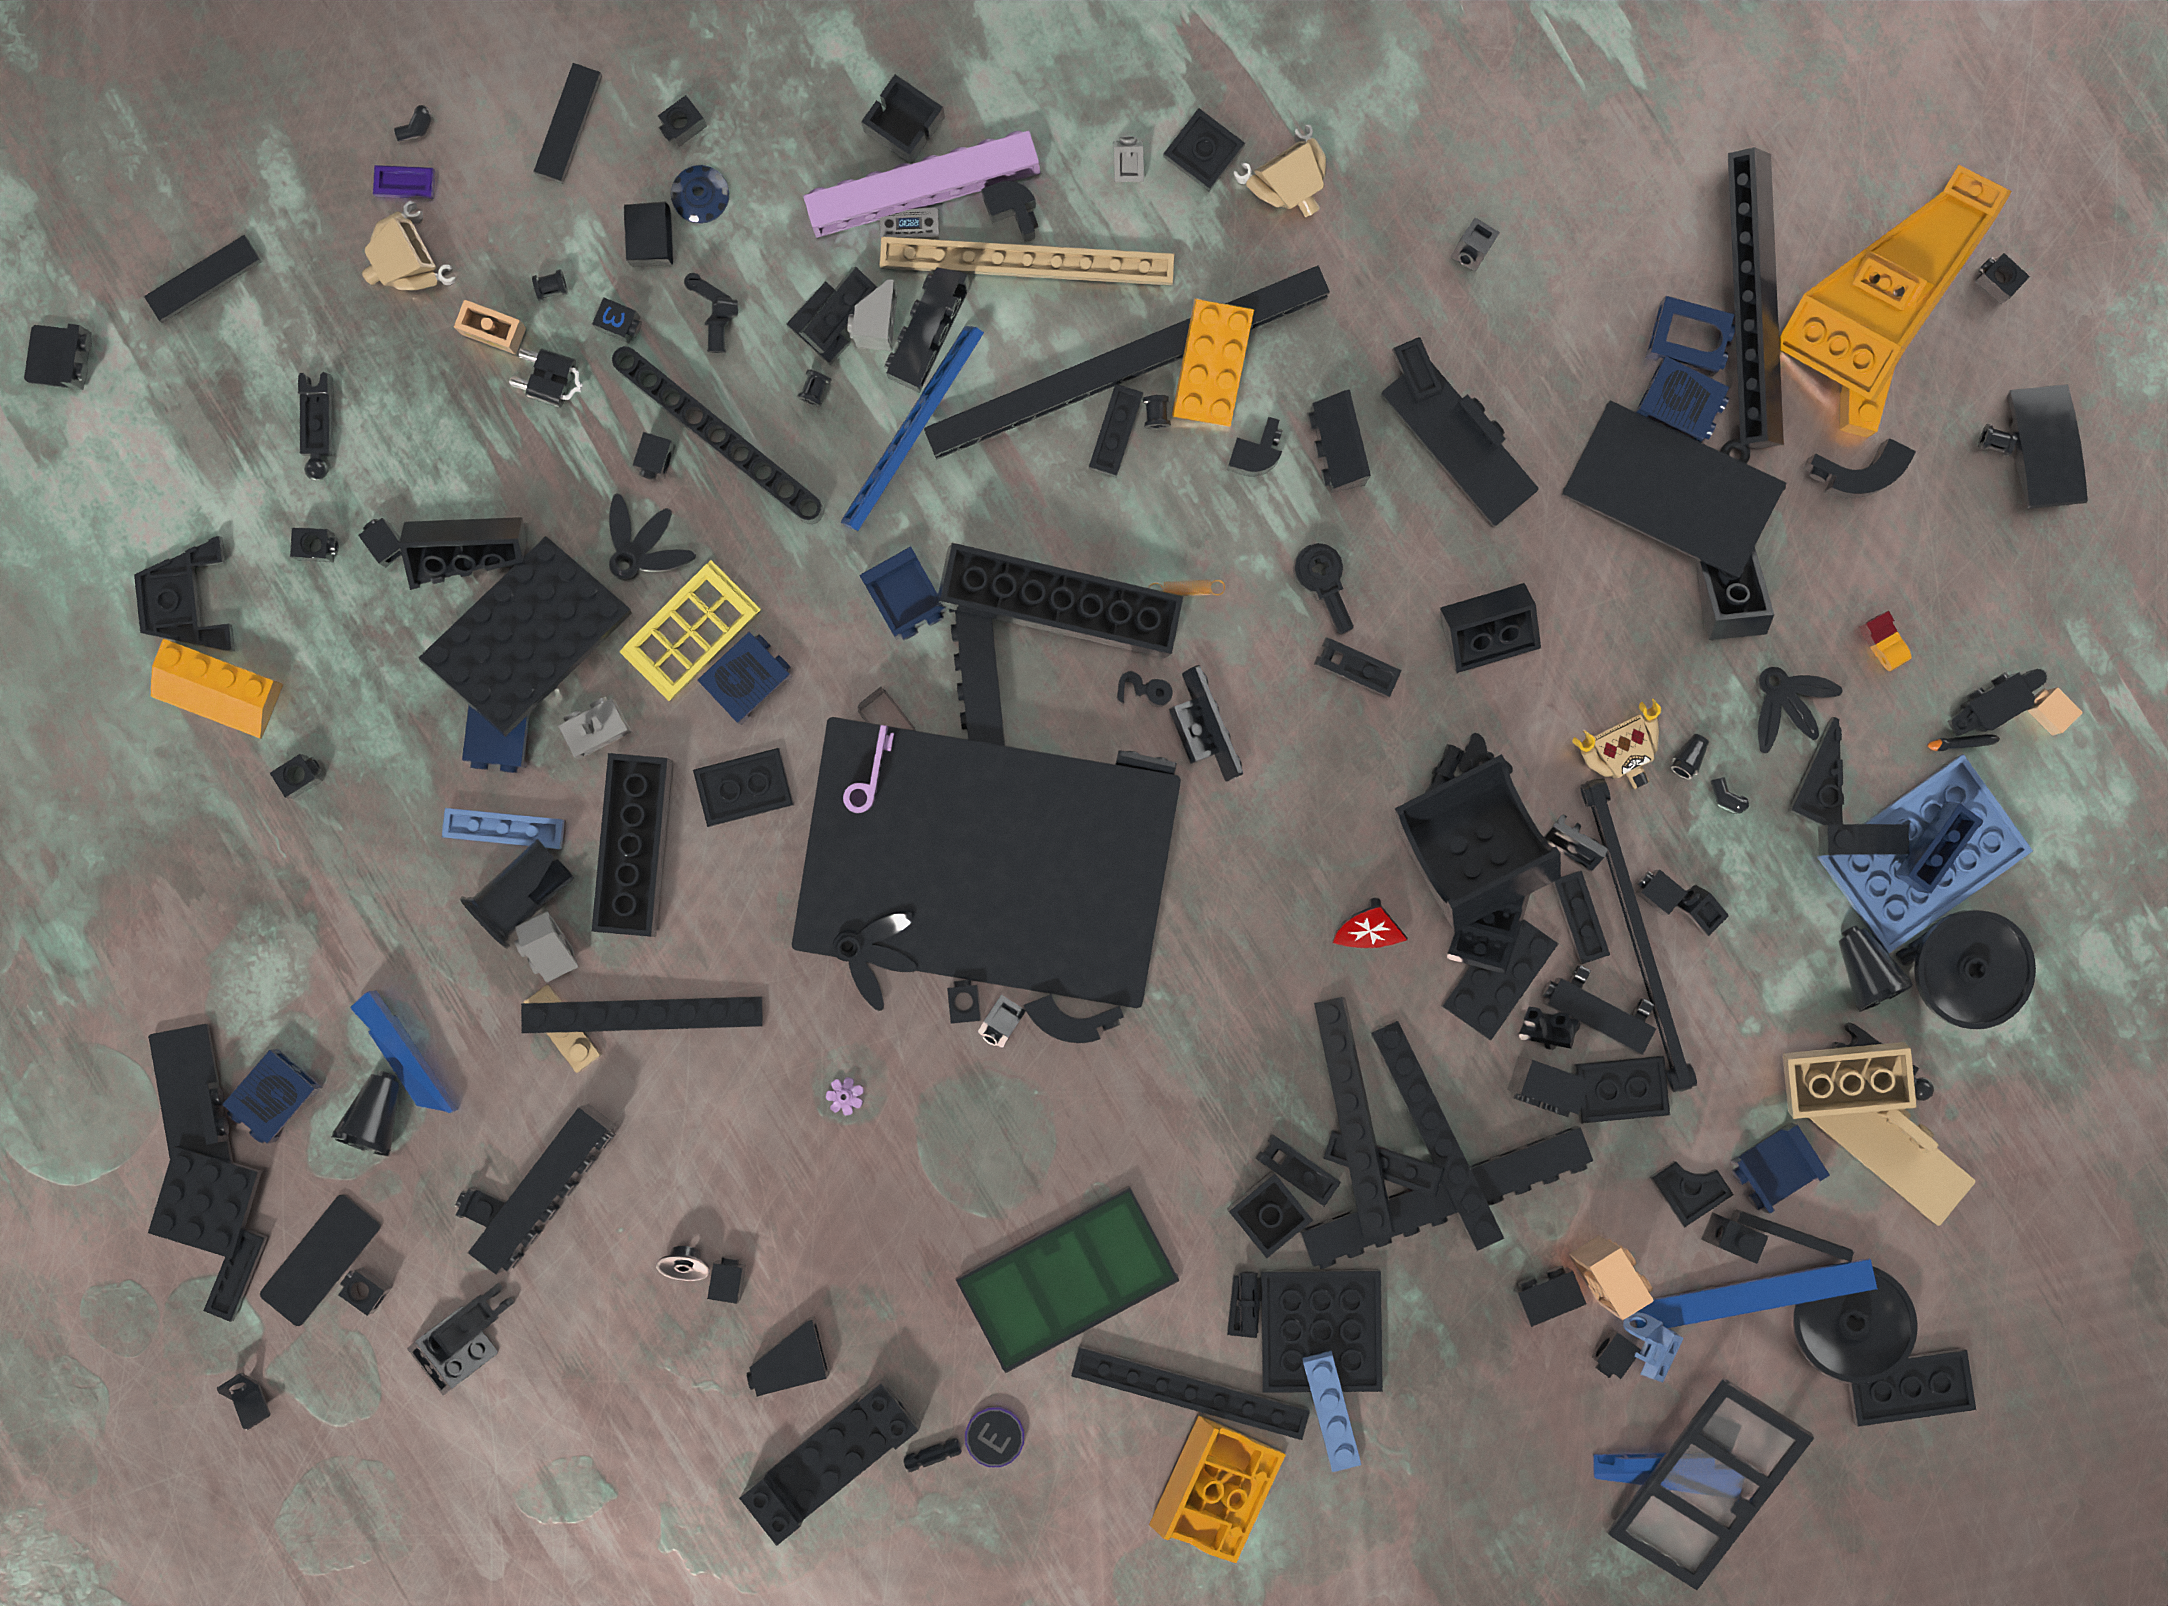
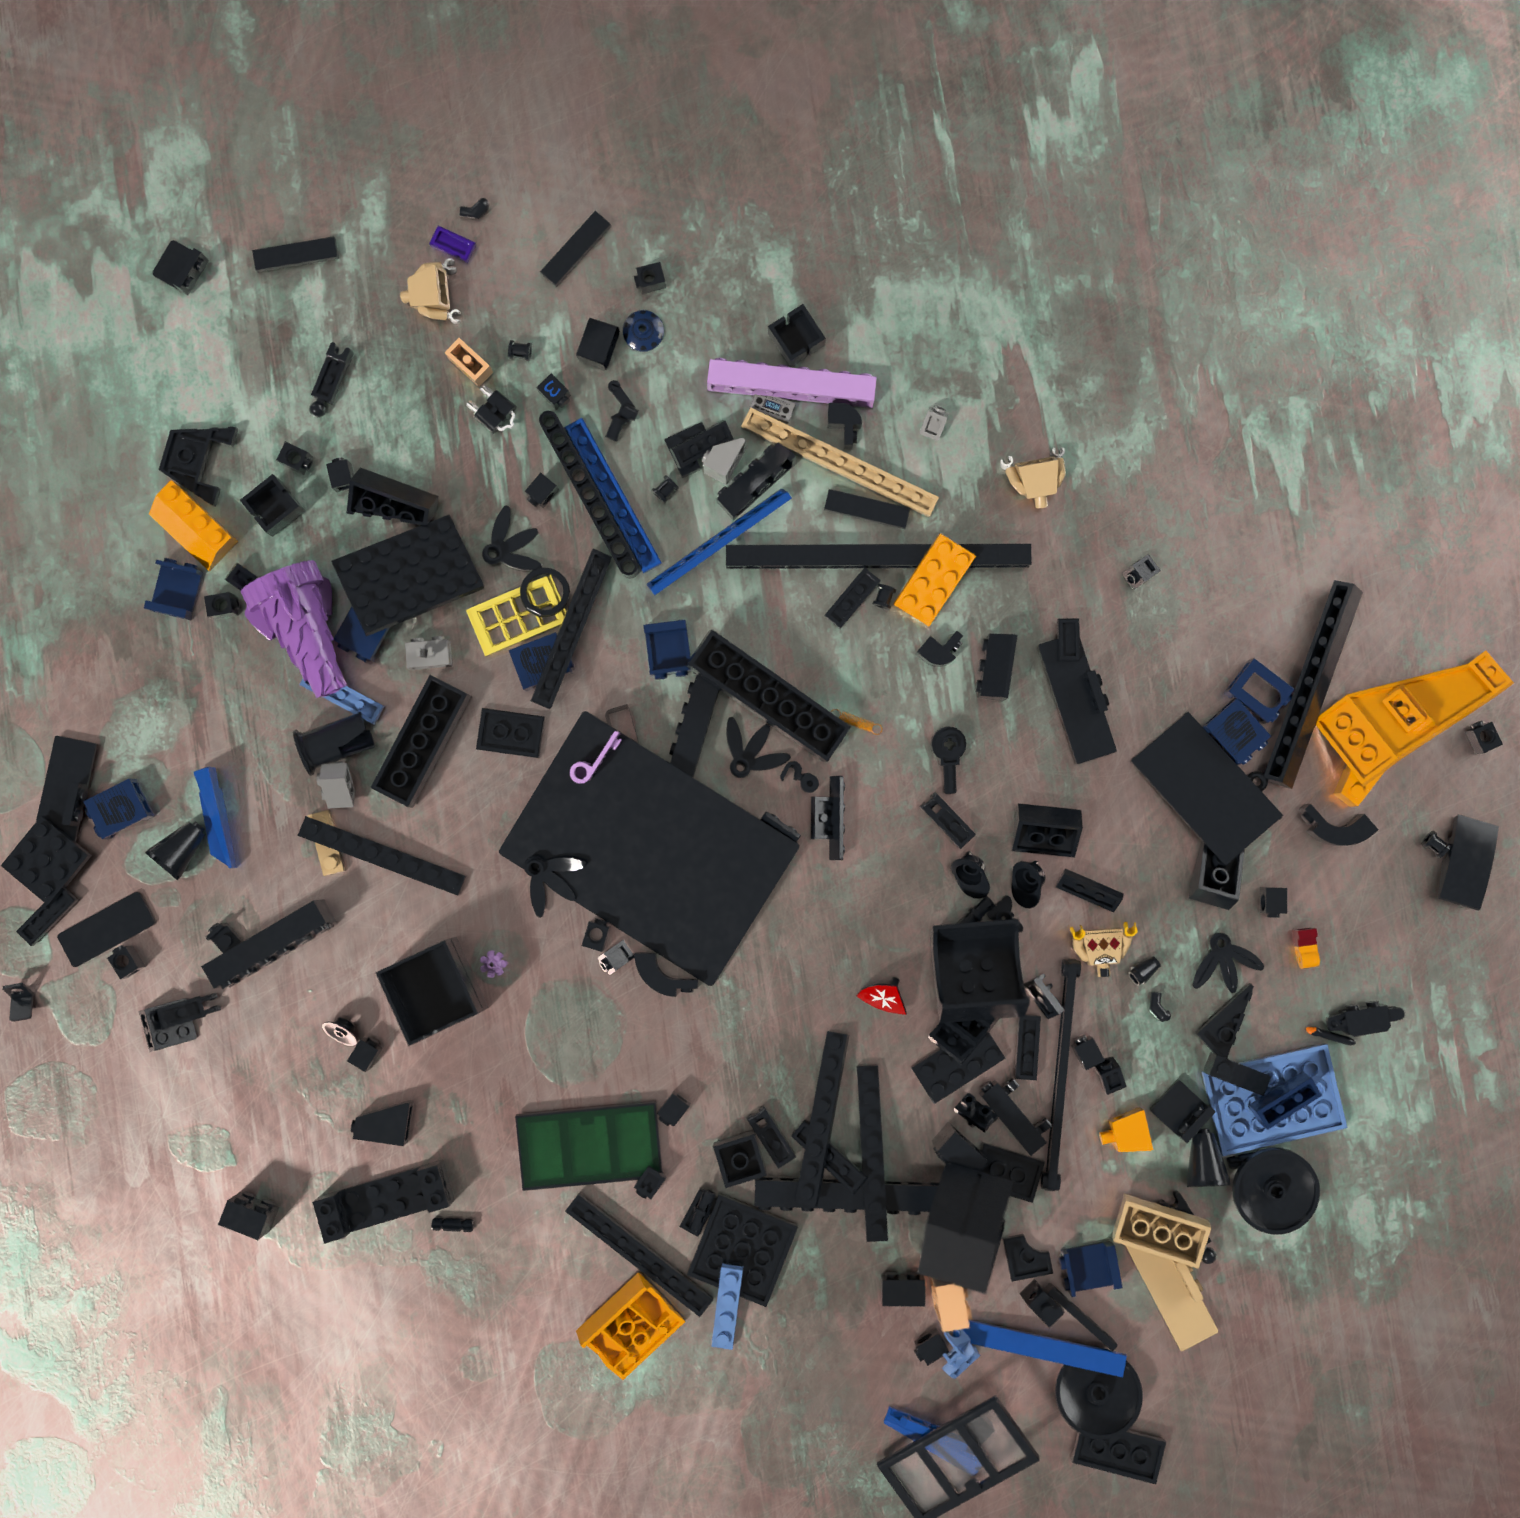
camera: 25 degrees right, 0 degrees up
black tile [965,1406,1024,1467] -> none
black plate [1163,108,1245,192] -> none
light nougat brick [2027,687,2083,735] -> none
none -> dark blue panel [144,558,203,621]
none -> black brick [218,1191,279,1240]
none -> black bracket [225,563,259,591]
none -> black piece [240,474,305,537]
none -> medium lavender cone [241,560,347,698]
none -> black piece [375,937,489,1046]
none -> black piece [520,568,570,618]
none -> black plate [530,548,612,709]
none -> blue tile [564,418,662,573]
none -> black bracket [634,1165,666,1199]
none -> black brick [657,1091,691,1127]
none -> black plant [726,717,791,778]
none -> black tile [824,489,910,529]
none -> black piece [918,1162,1014,1294]
none -> black piece [951,851,990,899]
none -> black piece [1011,861,1046,909]
none -> black plate [1056,868,1124,912]
none -> light orange torso [1099,1107,1153,1152]
none -> black bracket [1151,1080,1216,1143]
none -> black brick [1260,887,1287,918]

